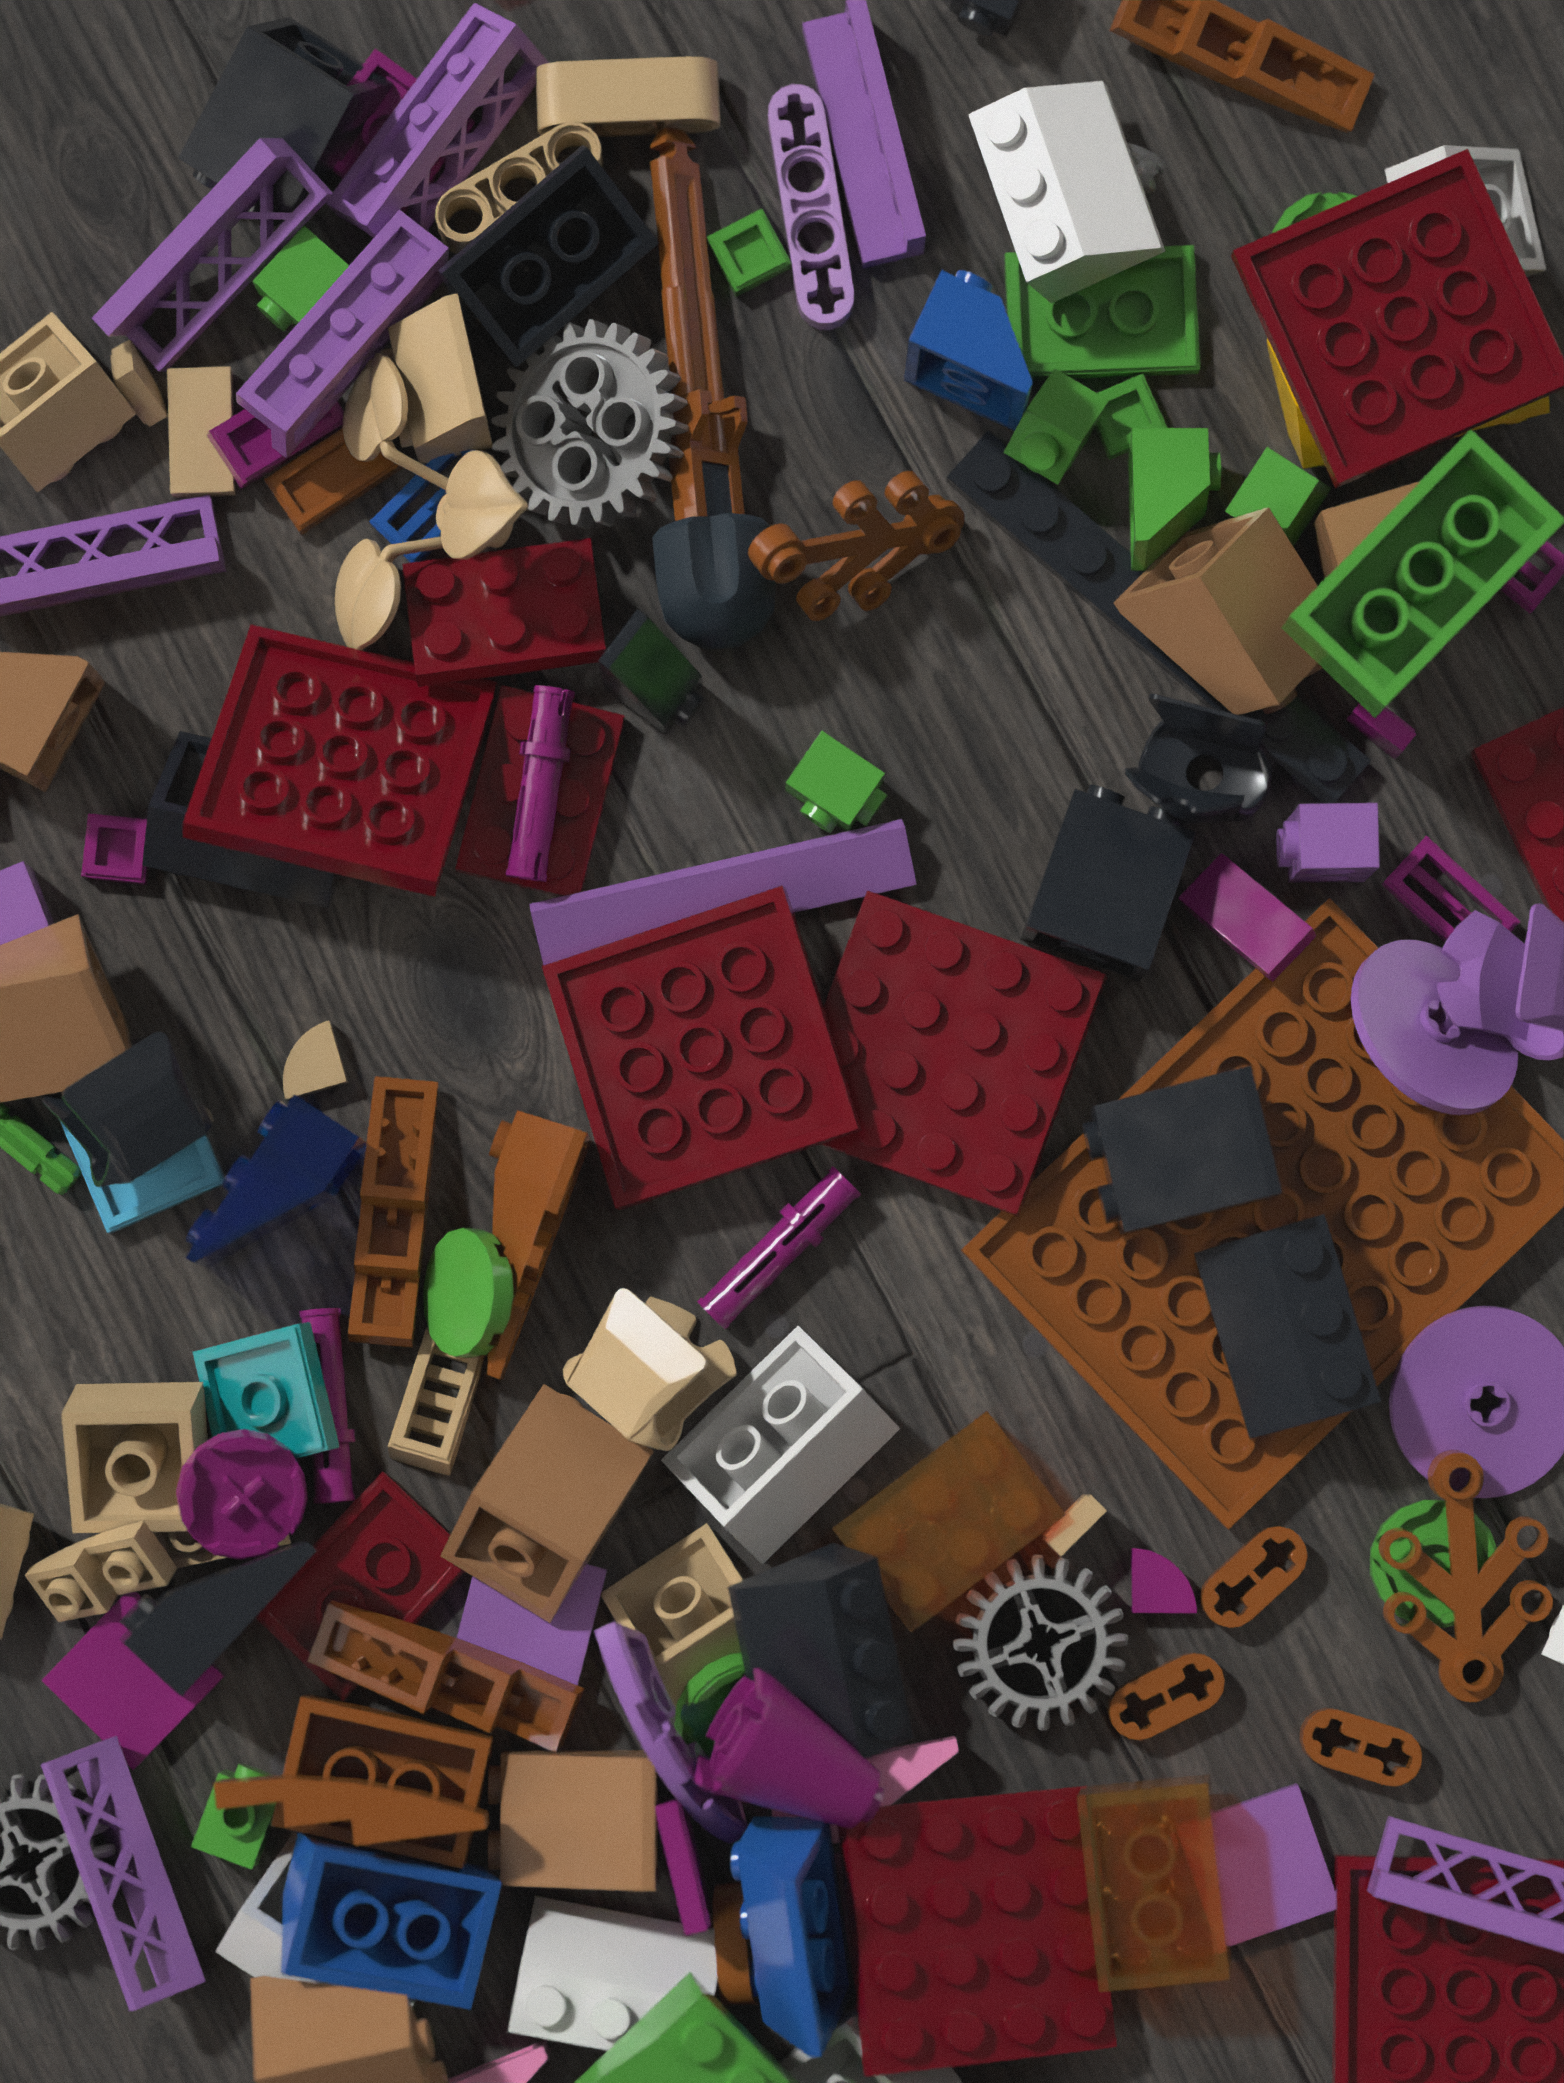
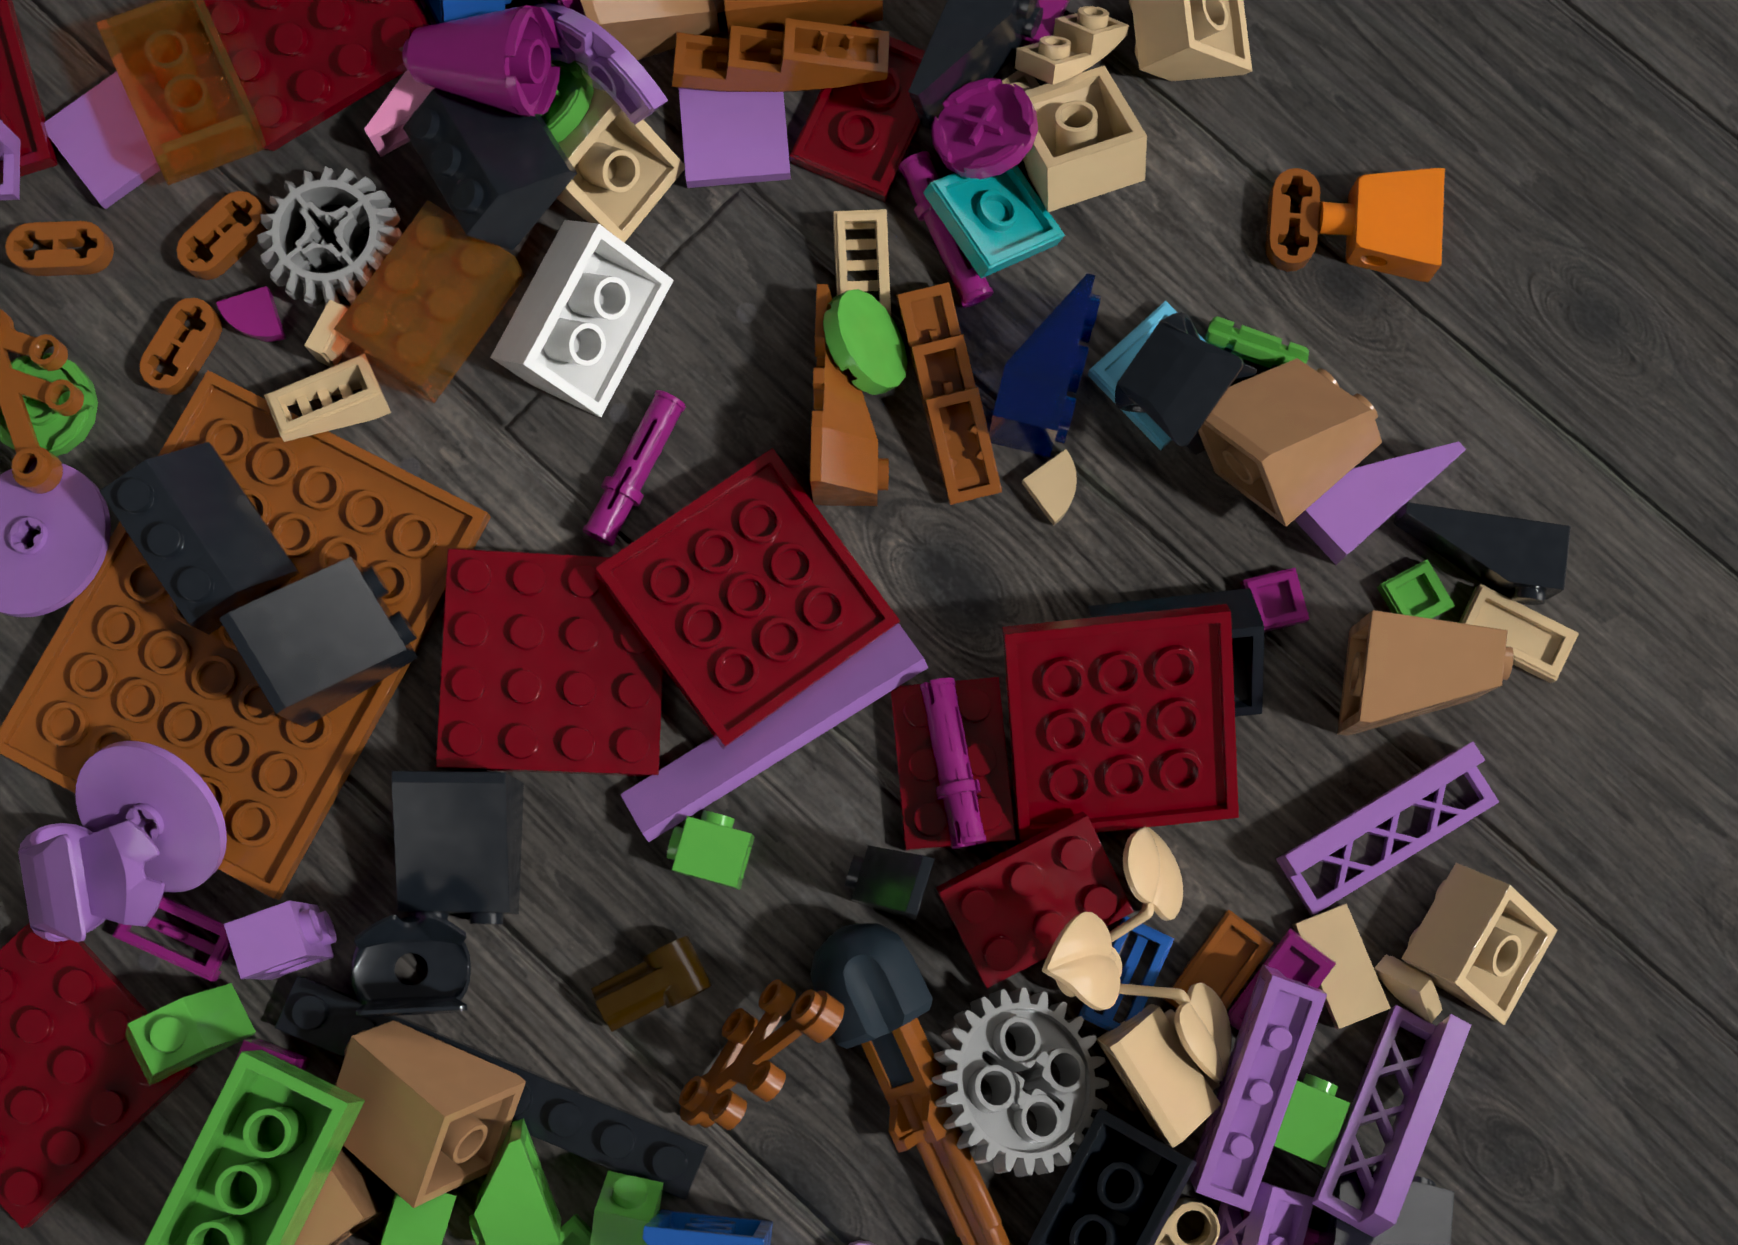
camera: 165 degrees right, 5 degrees down
medium nougat slope [440,1384,654,1623] -> none
tan piece [563,1289,737,1451] -> none
magenta tile [1178,853,1316,982] -> none
none -> bright green slope [125,983,256,1086]
none -> tan slope [264,353,391,442]
none -> dark brown piece [591,936,712,1032]

